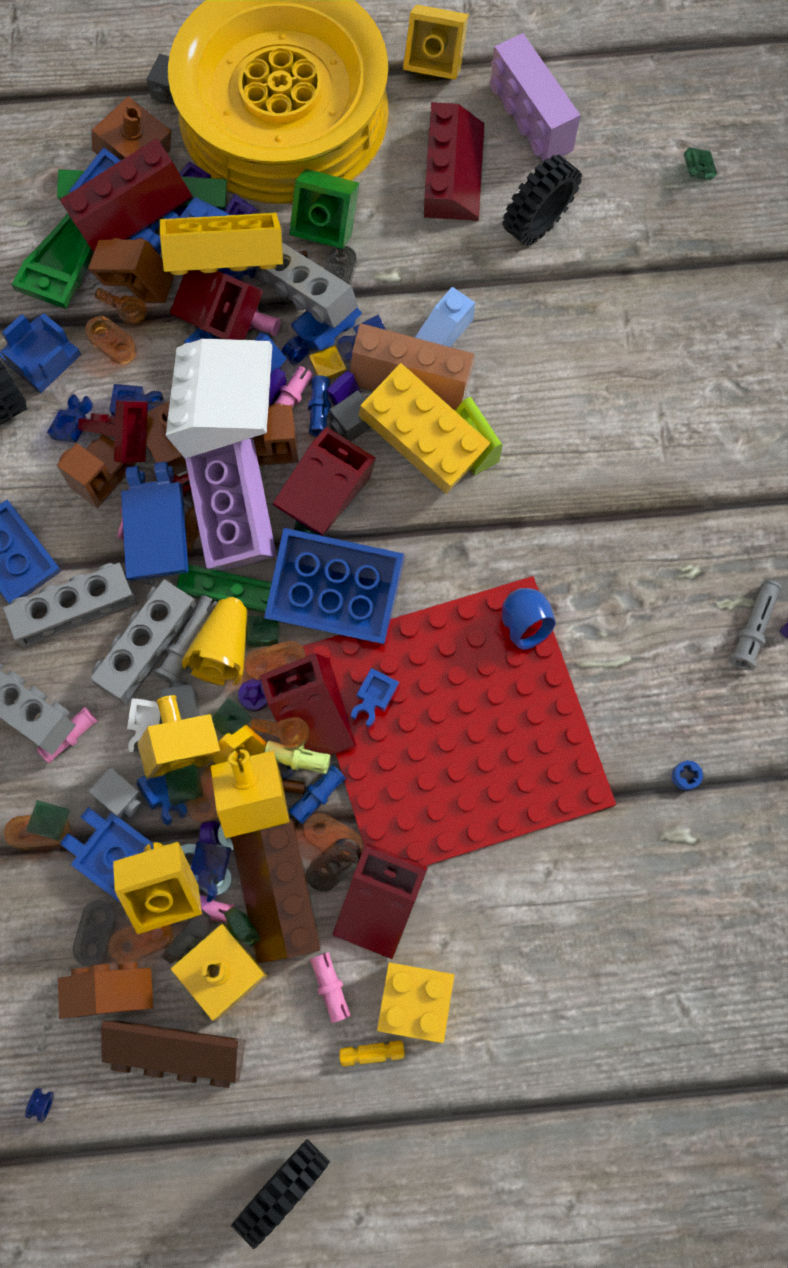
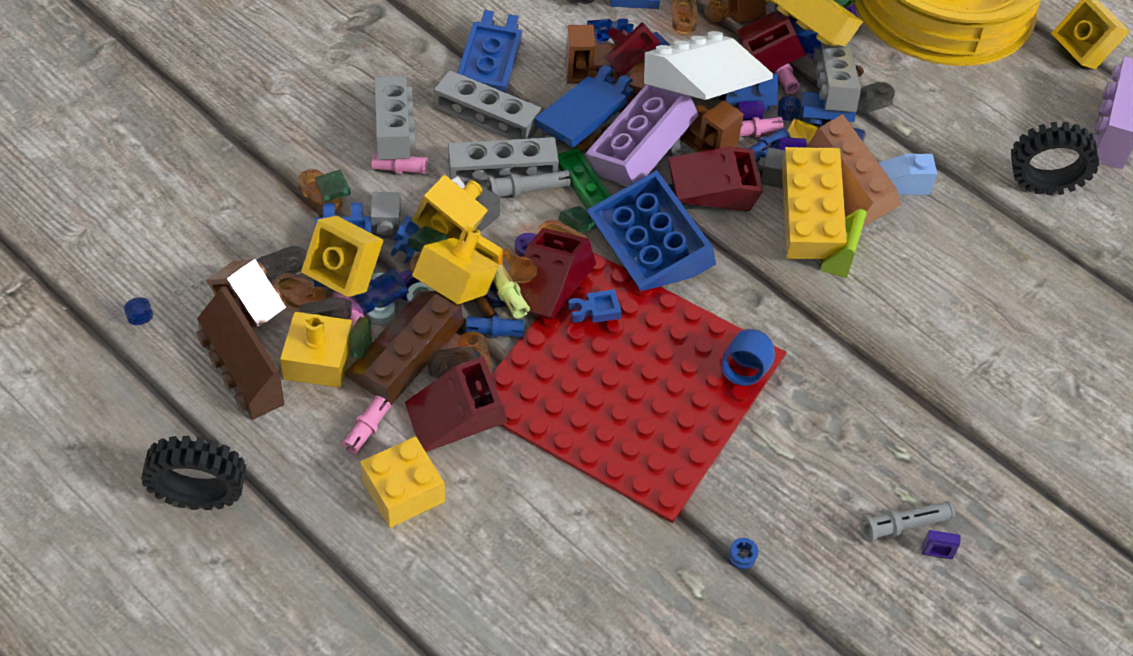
camera: 45 degrees right, 20 degrees down
yellow cone [182,597,247,686] -> none
clear green tile [212,698,253,735] -> none
green brick [289,169,359,249] -> none
yellow axle [339,1040,405,1067] -> none
dark red slope [424,102,485,221] -> none

